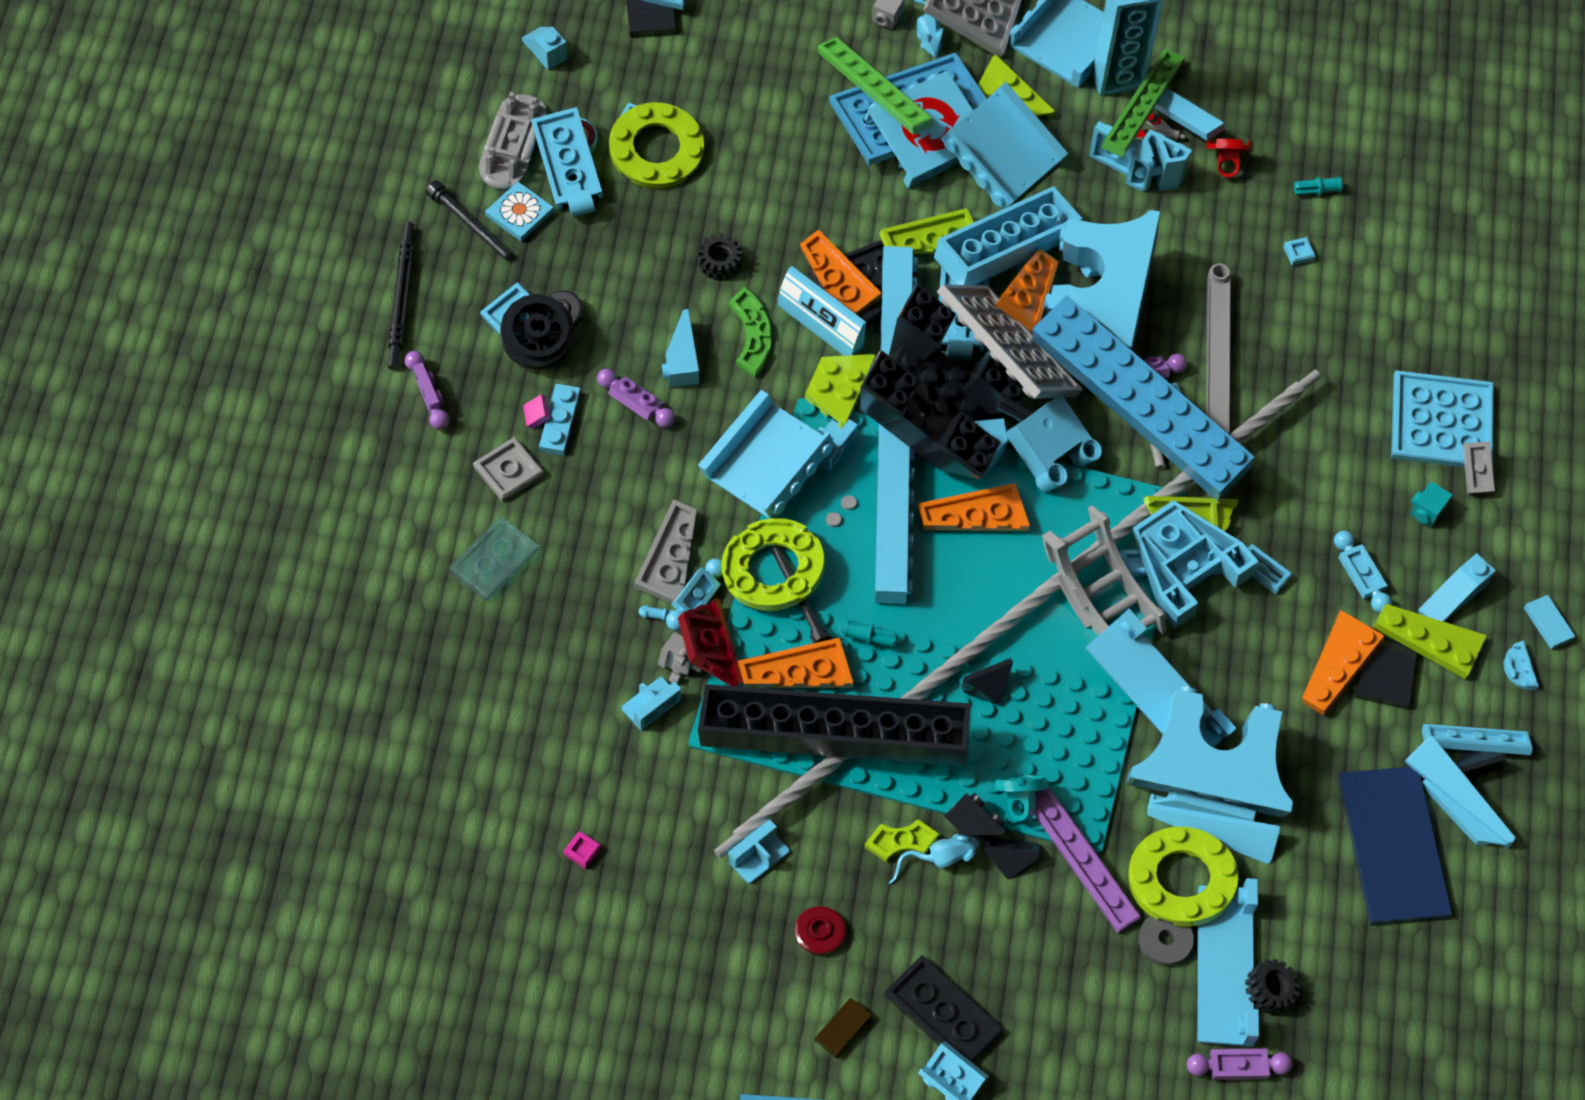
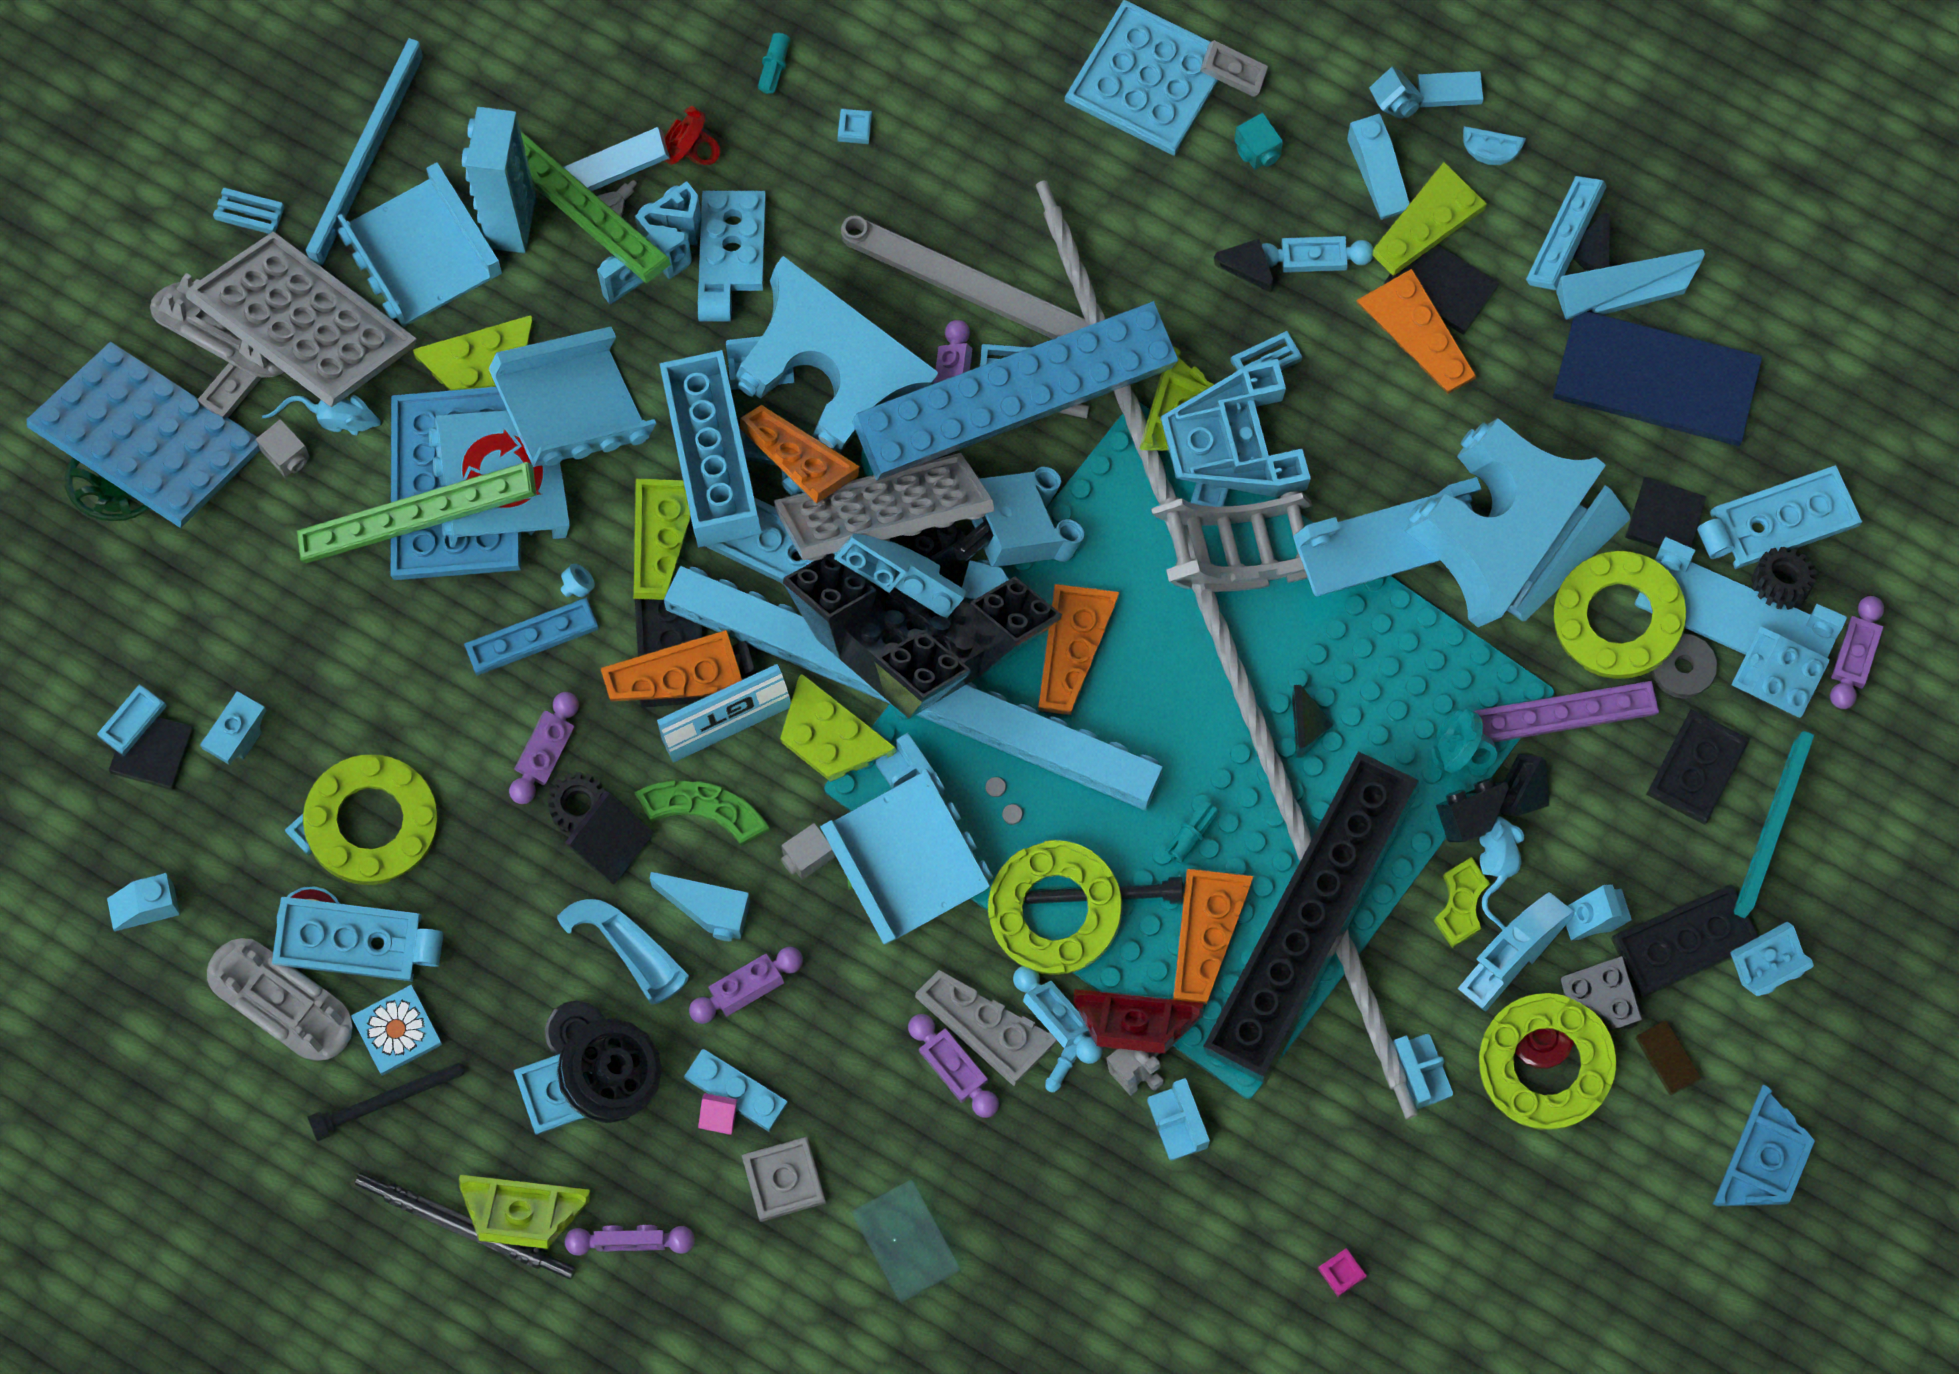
camera: 65 degrees left, 10 degrees up
none -> medium azure brick [200,691,267,765]
none -> lime wing [459,1175,590,1249]
none -> dark azure tile [464,597,599,676]
none -> medium lavender plate [509,692,579,804]
none -> medium azure animal [557,899,689,1005]
none -> medium azure tile [561,564,595,597]
none -> black tile [565,791,654,885]
none -> medium azure hinge [698,191,766,322]
none -> light grey brick [781,823,835,880]
none -> medium azure slope [834,534,966,618]
none -> medium lavender plate [908,1014,999,1118]
none -> black slope [1214,238,1274,293]
none -> medium azure slope [1369,66,1424,119]
none -> medium azure slope [1458,892,1575,1012]
none -> lime plate [1479,993,1616,1130]
none -> hinge [1560,956,1642,1031]
none -> medium azure brick [1566,884,1632,941]
none -> black tile [1625,477,1707,549]
none -> black tile [1646,709,1750,825]
none -> medium azure hinge [1697,465,1862,569]
none -> medium azure bracket [1731,626,1829,718]
none -> teal tile [1733,731,1814,918]

